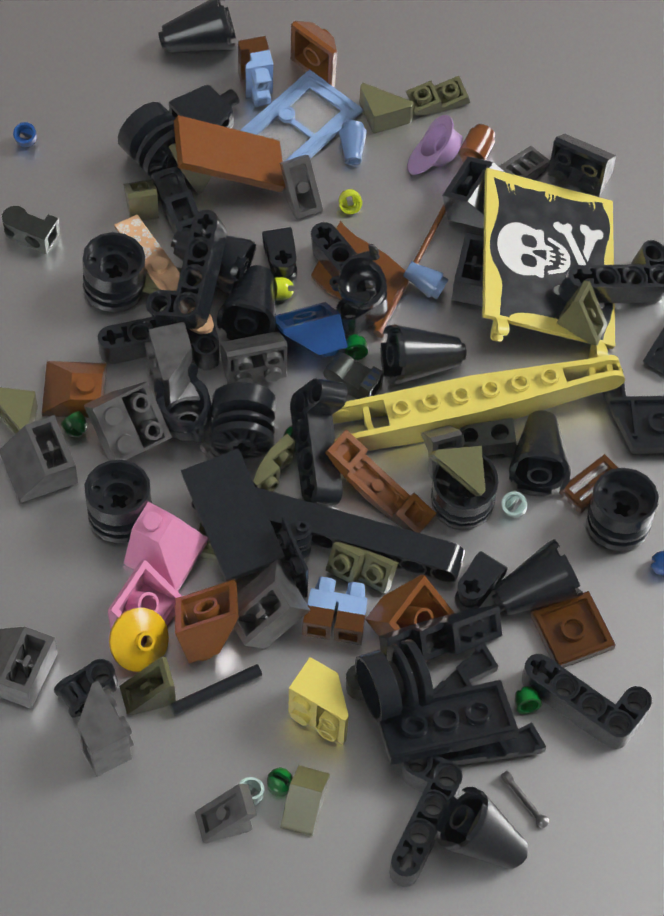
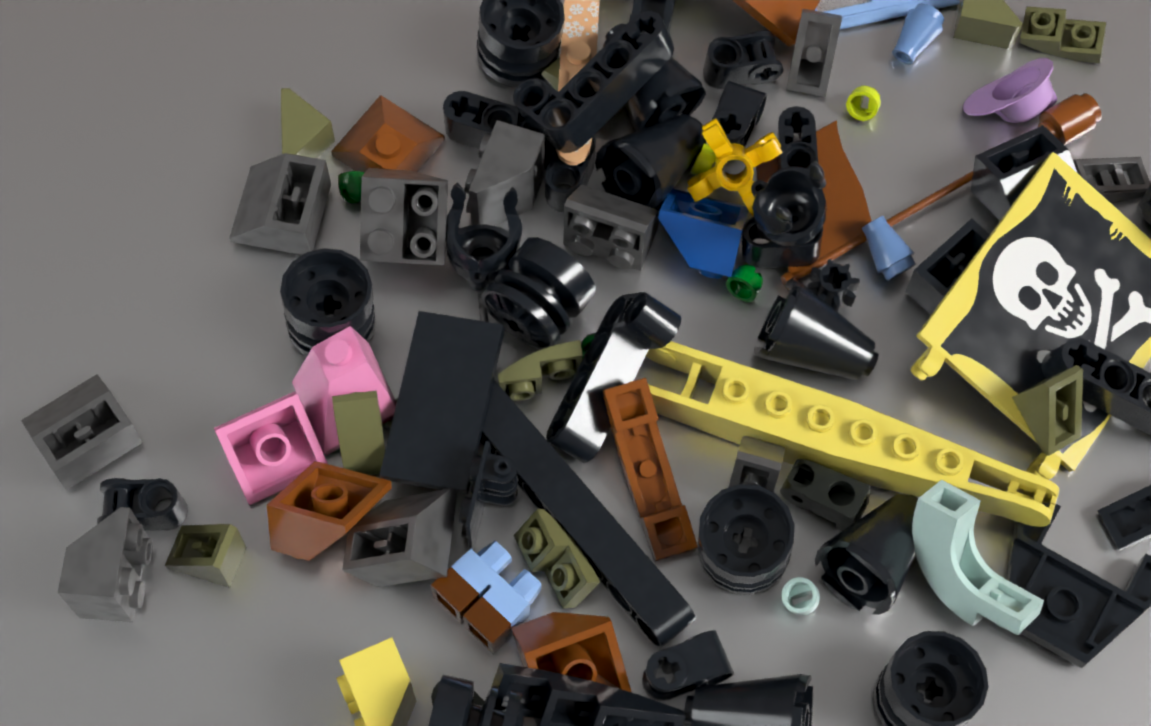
camera: 35 degrees right, 5 degrees up
yellow dish [109,607,169,672] -> none
black bar [170,664,262,716] -> none
pearl dark grey leg [323,352,384,399] -> none
olive slope [428,446,486,496] -> none
reddish brown tile [559,454,618,514] -> none
none -> olive slope [332,390,386,475]
none -> yellow pin [687,118,782,216]
none -> black piece [703,31,783,89]
none -> black gear [807,259,860,312]
none -> light aqua arch [912,480,1044,636]

